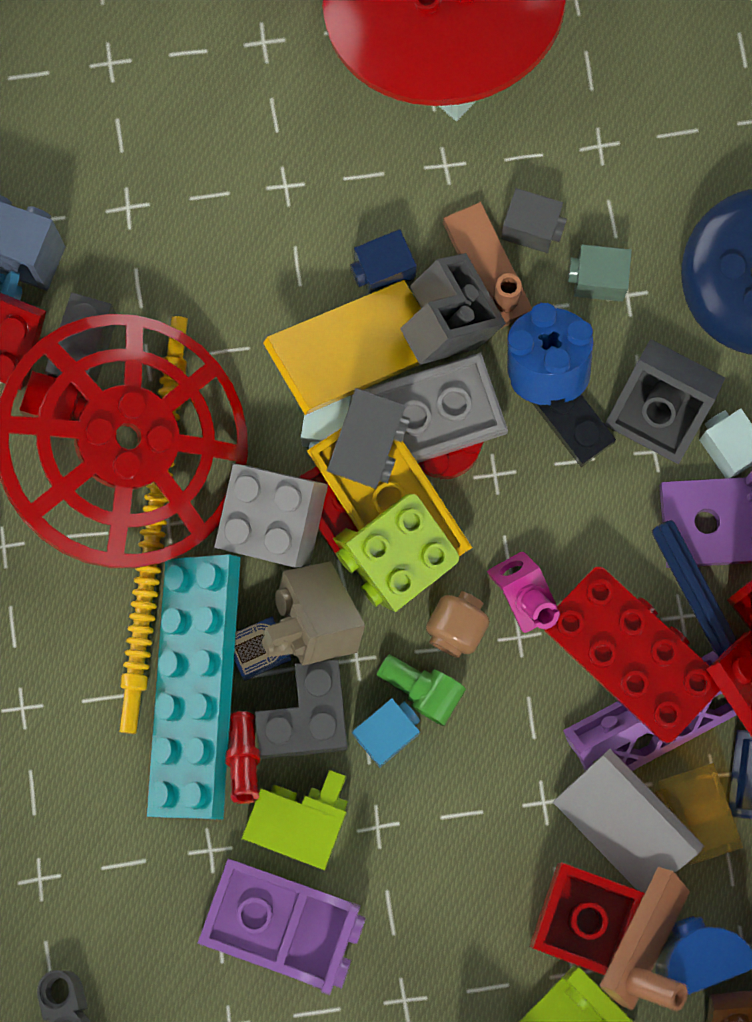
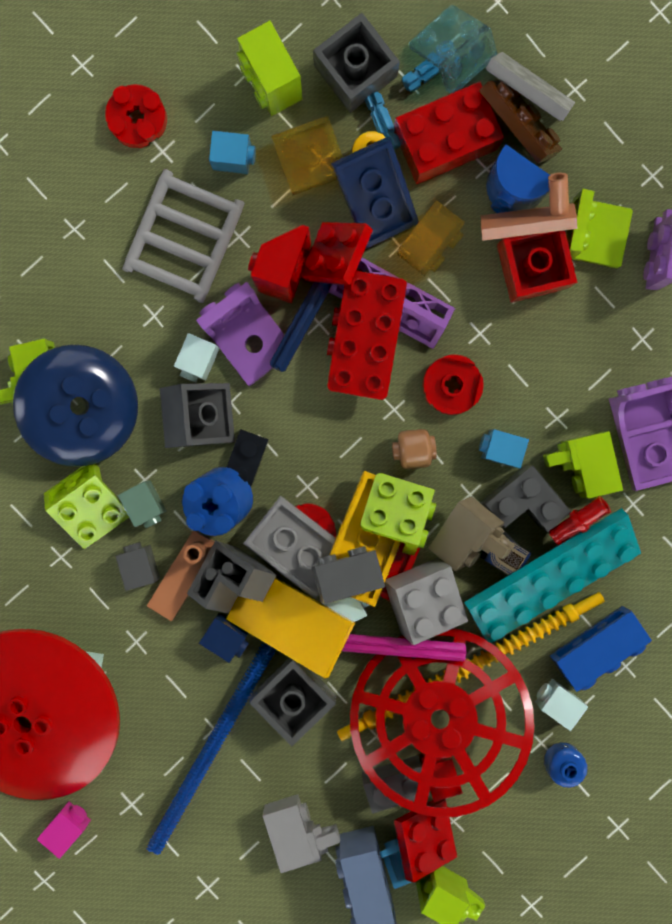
camera: 125 degrees left, 10 degrees up
bright green pin [377,654,466,726] -> none
dark pink bracket [487,552,560,633] -> none
light grey tile [553,749,704,893] -> none
none -> lime bracket [44,464,129,549]
none -> blue axle [146,642,276,855]
none -> dark grey brick [249,658,336,747]
none -> light grey hinge [263,794,341,873]
none -> dark pink axle [342,634,466,661]
none -> red plate [422,354,484,415]
none -> light aqua brick [535,679,588,731]
none -> blue brick [550,606,652,692]

